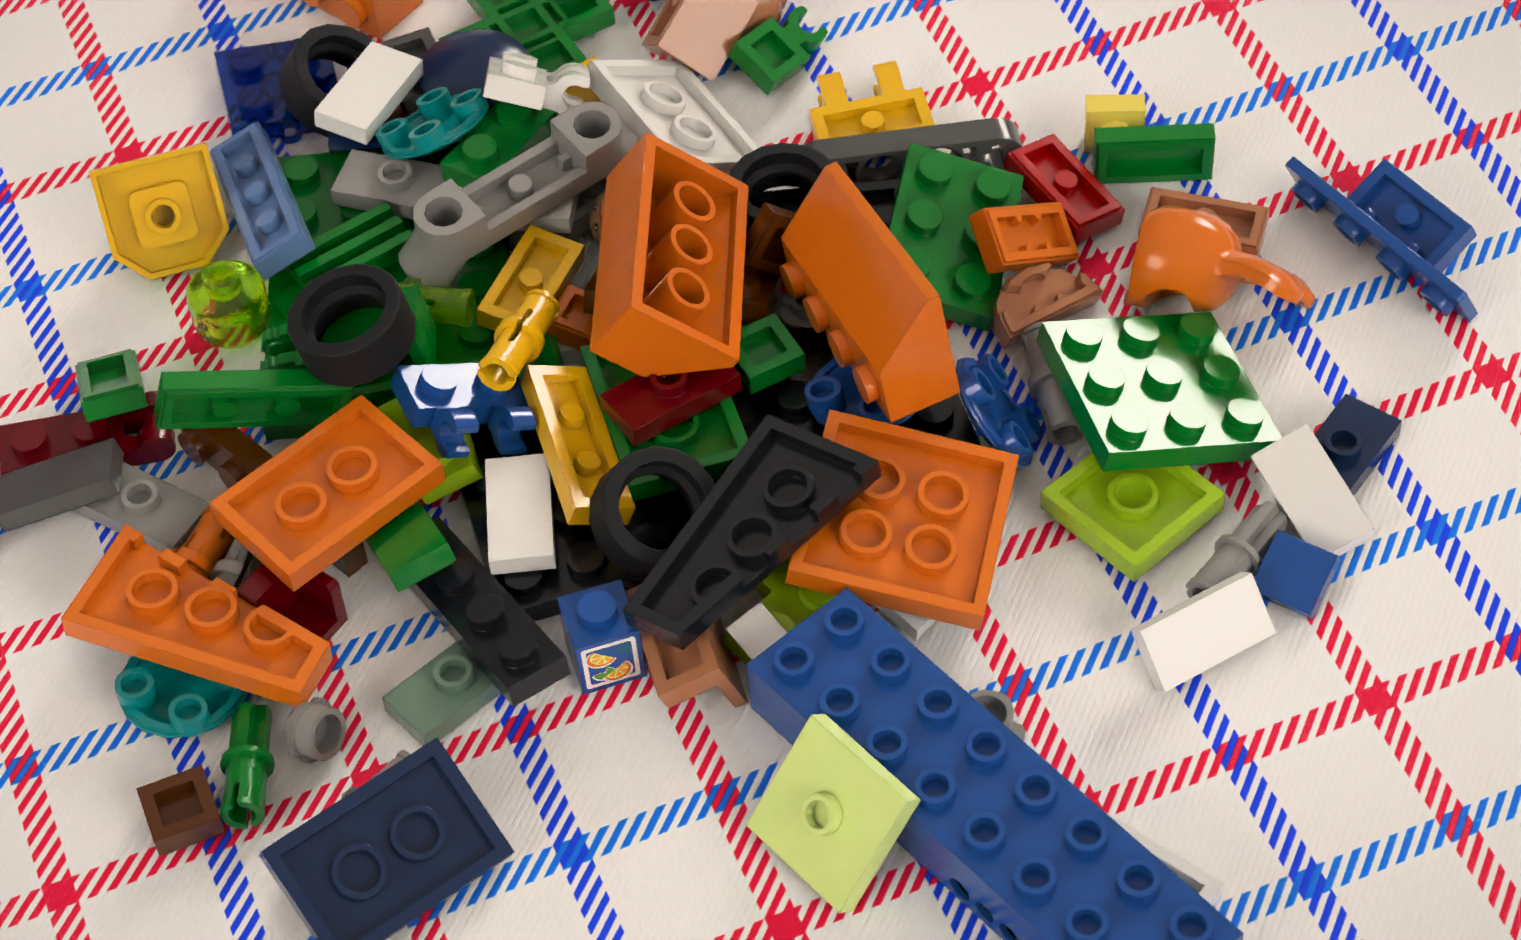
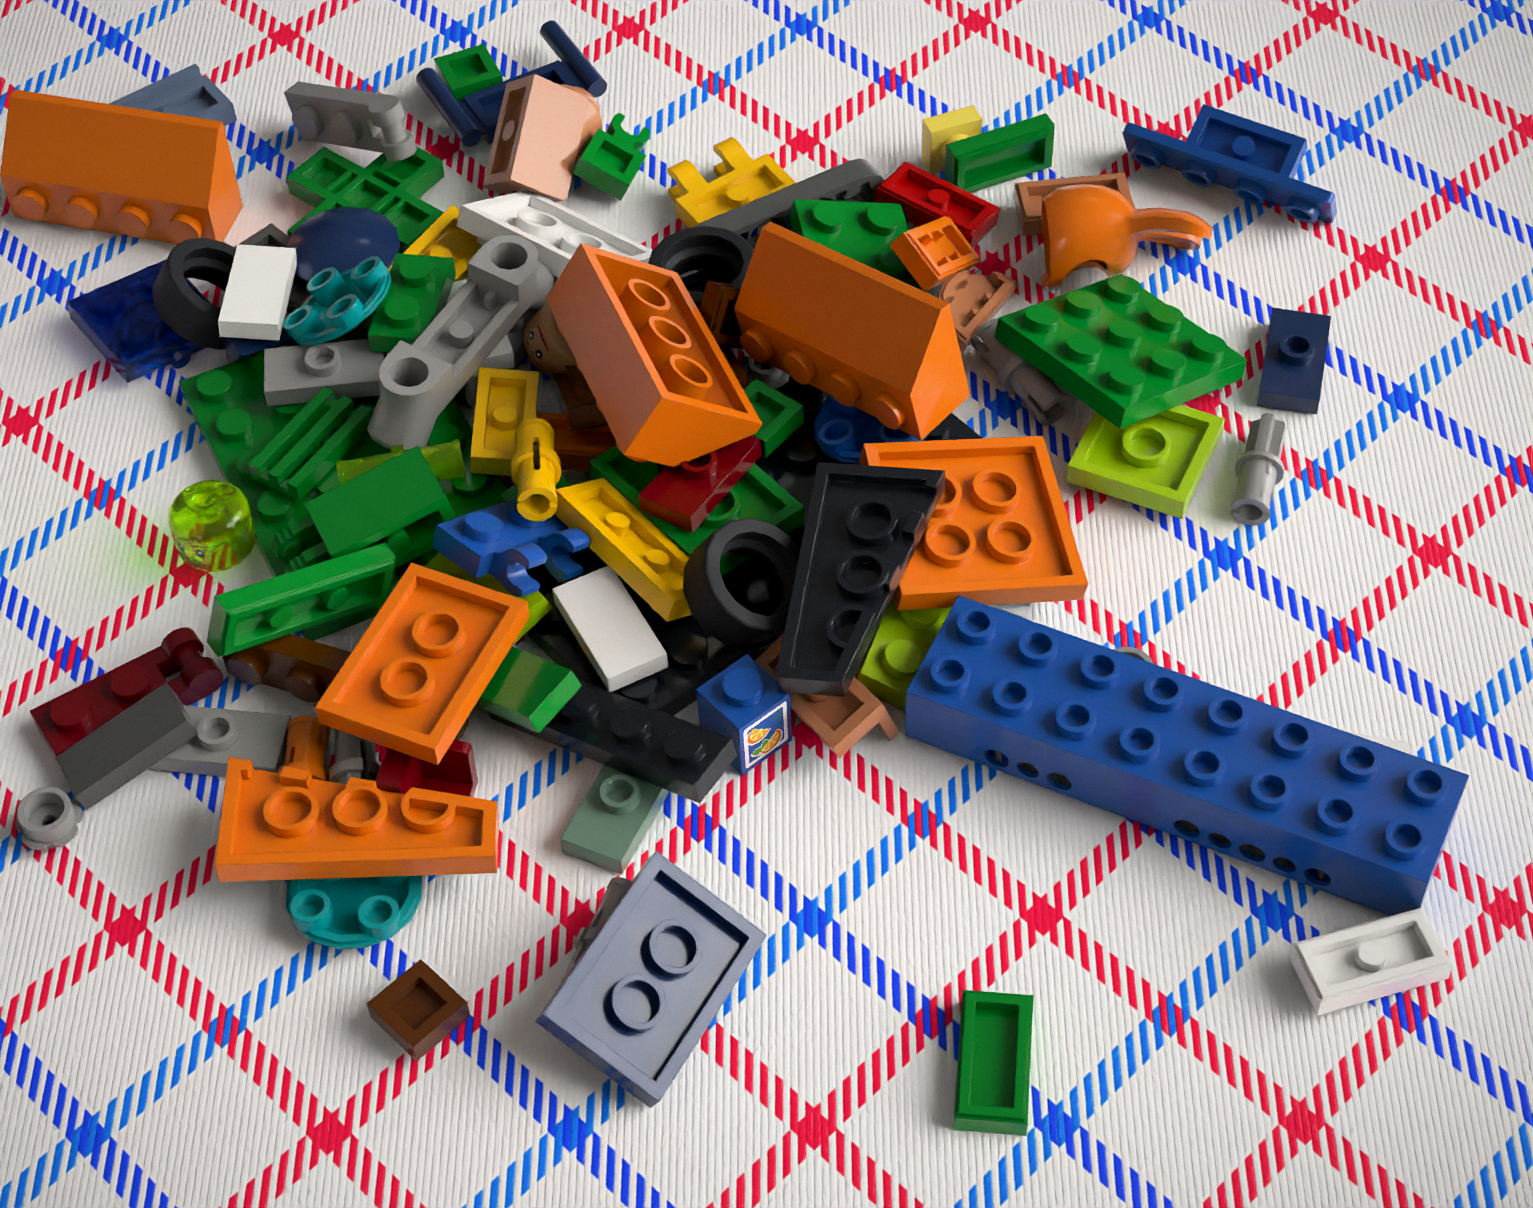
camera: 25 degrees left, 0 degrees up
green tile [75,349,148,423] -> none
yellow piece [89,142,230,280] -> none
medium blue tile [210,121,316,280] -> none
green axle [220,701,275,829] -> none
light grey plate [284,697,346,763] -> none
black tyre [287,264,416,387] -> none
white plate [483,51,591,114] -> none
white sticker [725,602,787,660] -> none
yellowish green plate [746,714,921,913] -> none
blue dish [956,354,1044,468] -> none
white tile [1130,571,1276,692] -> none
white tile [1251,422,1377,556] -> none
blue tile [1254,530,1341,620] -> none

